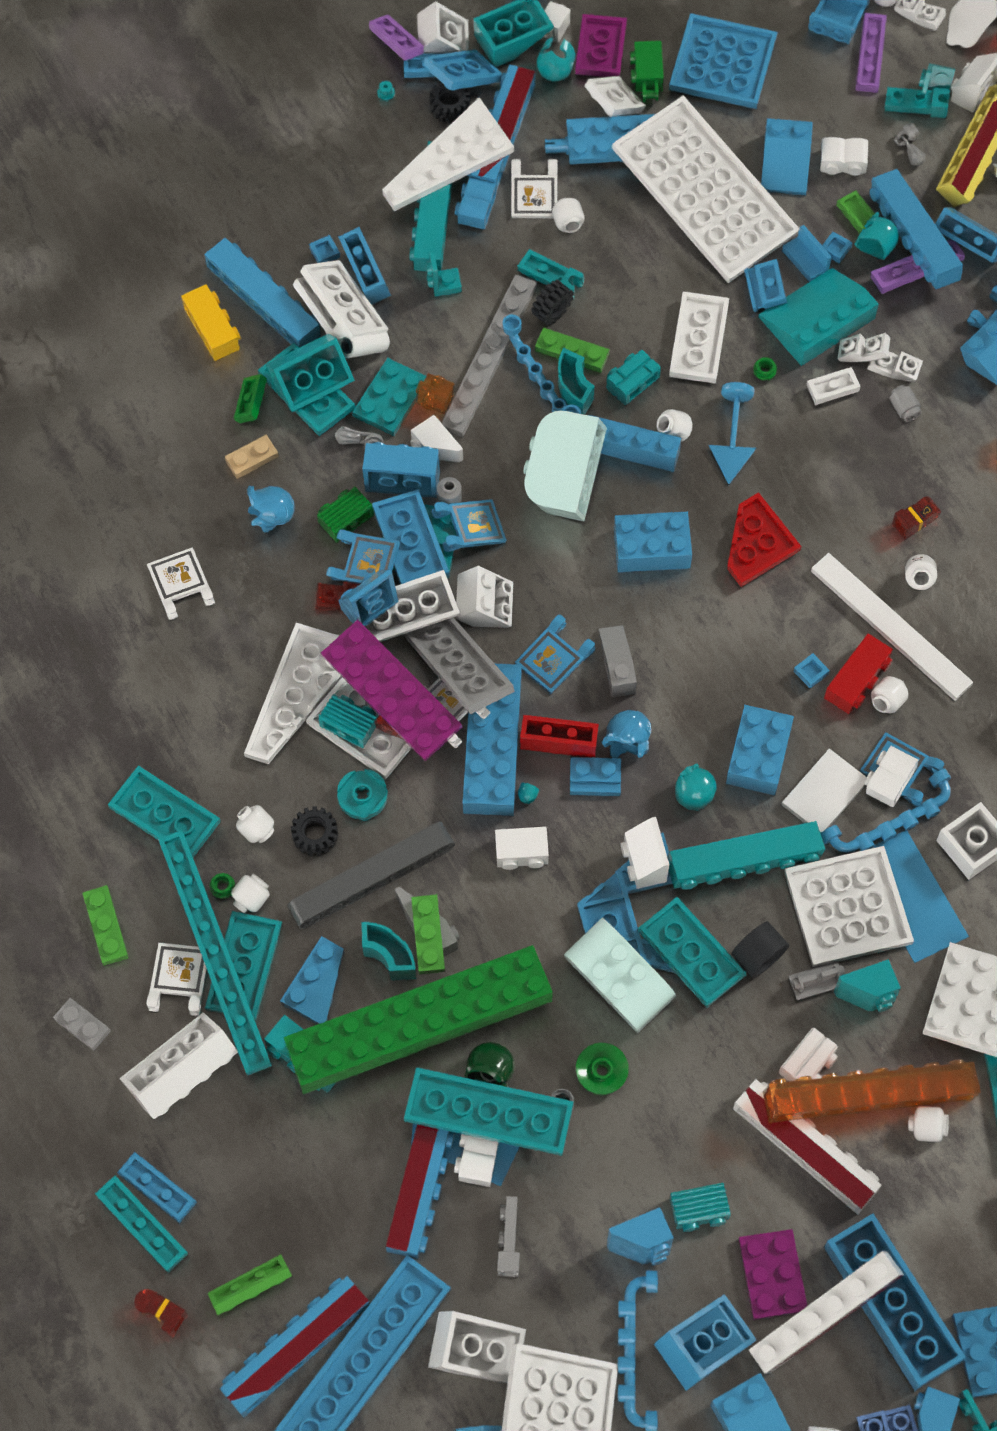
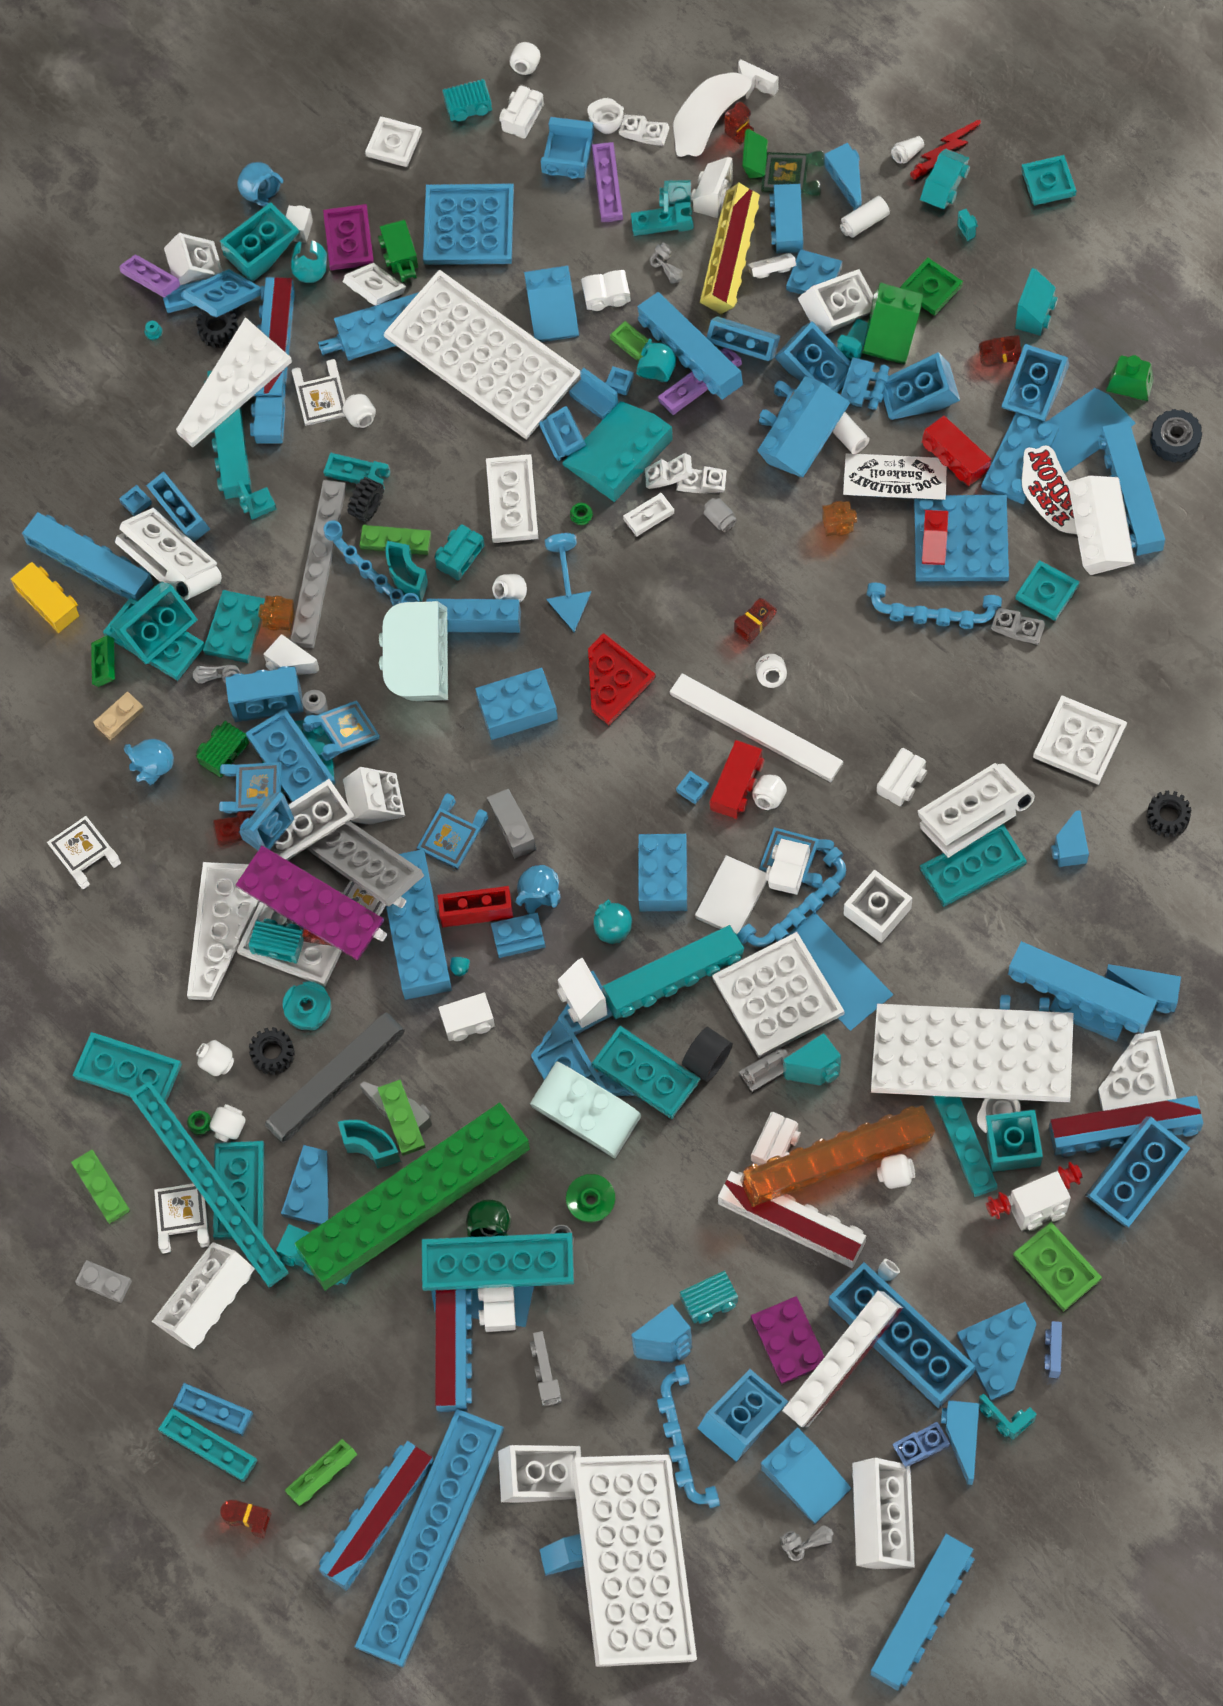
camera: 10 degrees left, 0 degrees up
none -> white hinge [878,1259,900,1281]

